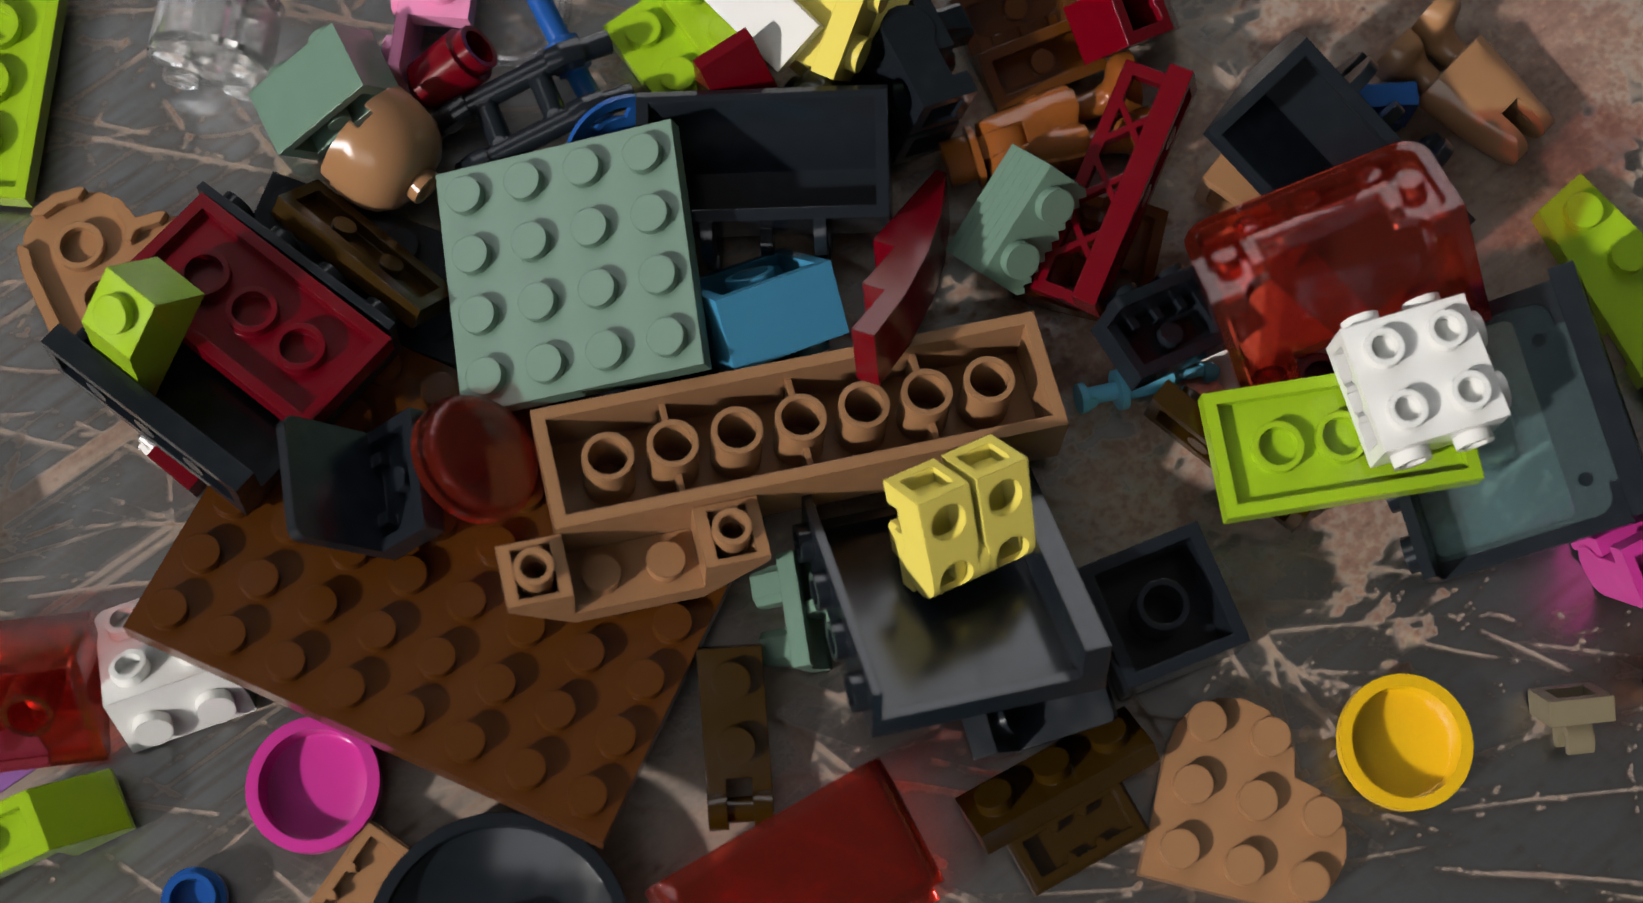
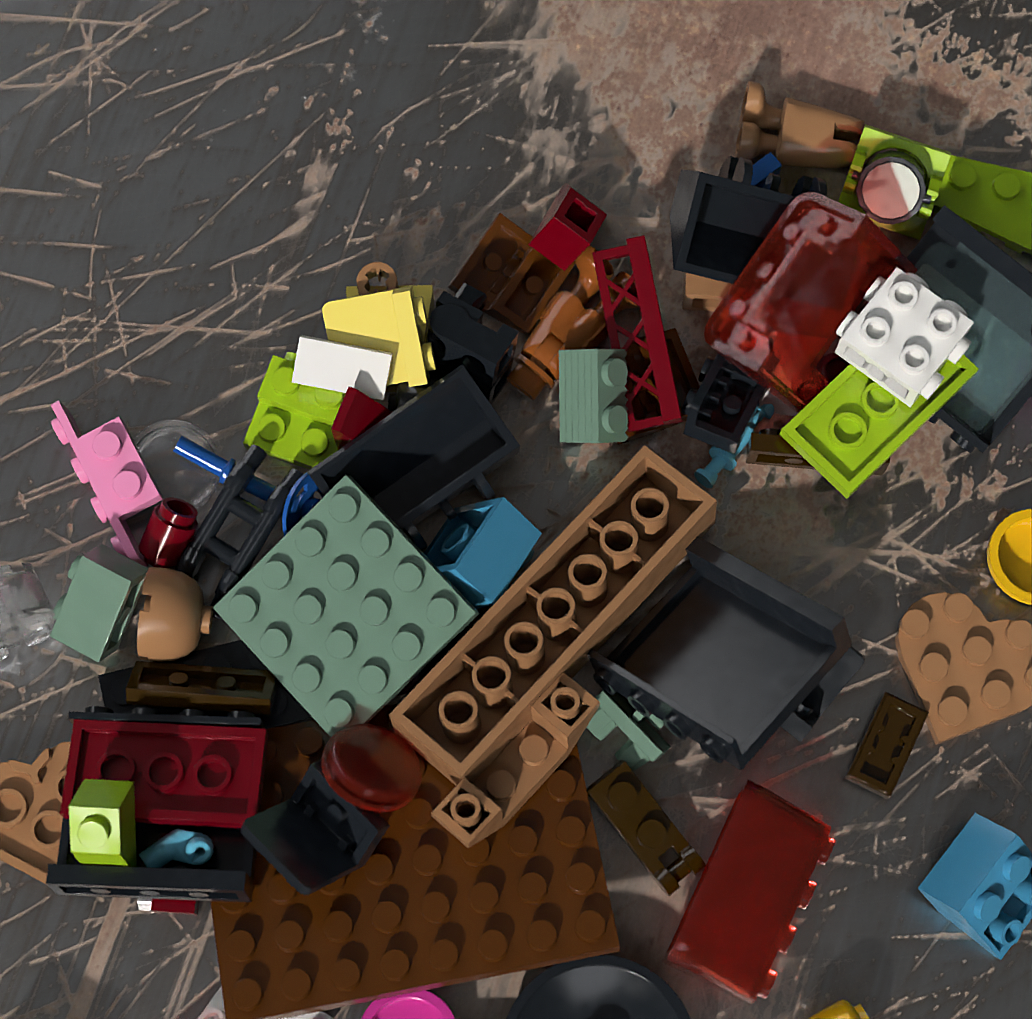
camera: 35 degrees left, 0 degrees up
dark red slope [851,170,950,386] -> none
light yellow hips [883,434,1036,599] -> none
dark brown plate [955,706,1160,855] -> none
black brick [1077,521,1251,701] -> none
none -> medium azure arm [138,829,213,868]
none -> piece [836,124,951,240]

